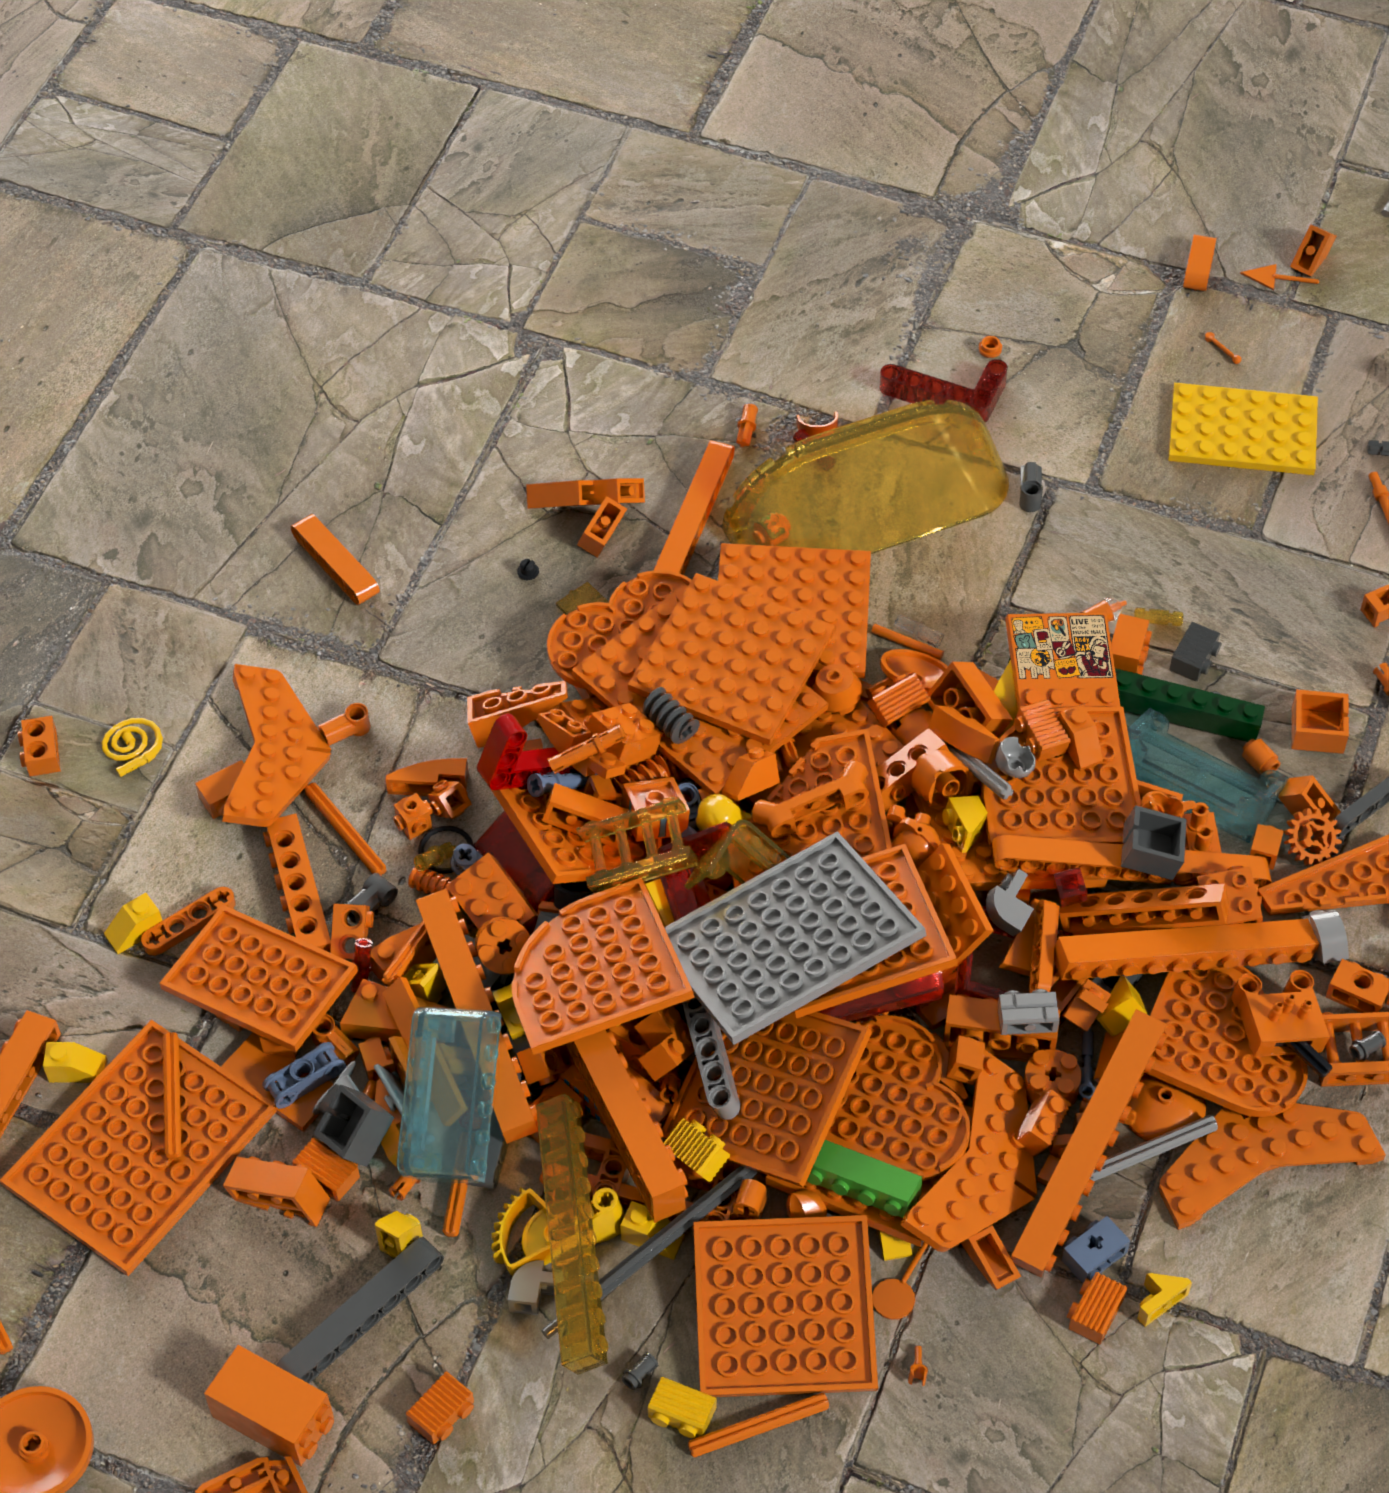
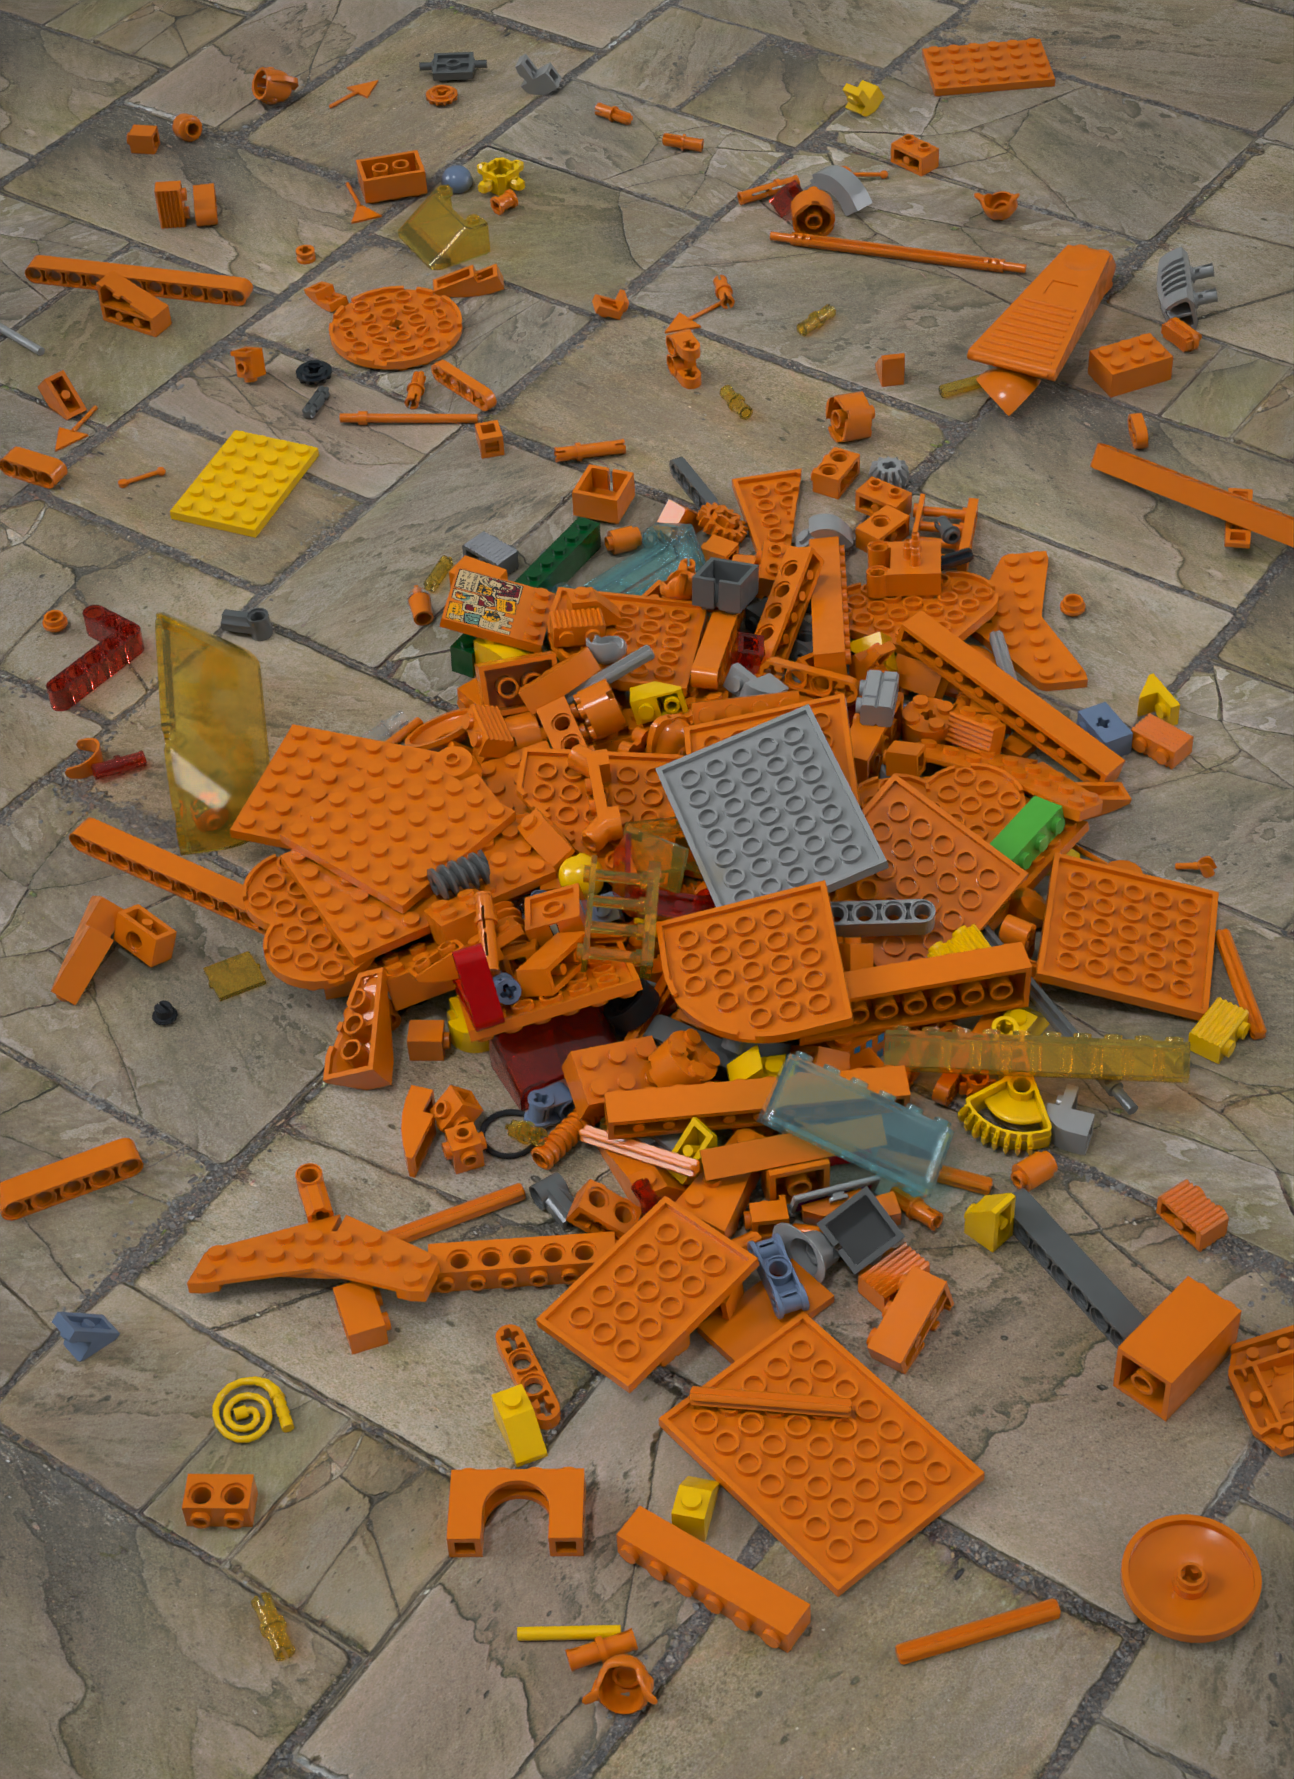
camera: 75 degrees left, 10 degrees down
orange axle [736,404,758,448] -> none
none -> sand blue slope [52,1312,120,1362]
none -> orange arch [446,1466,586,1557]
none -> orange brick [1011,1151,1058,1192]
none -> orange plate [1060,594,1086,617]

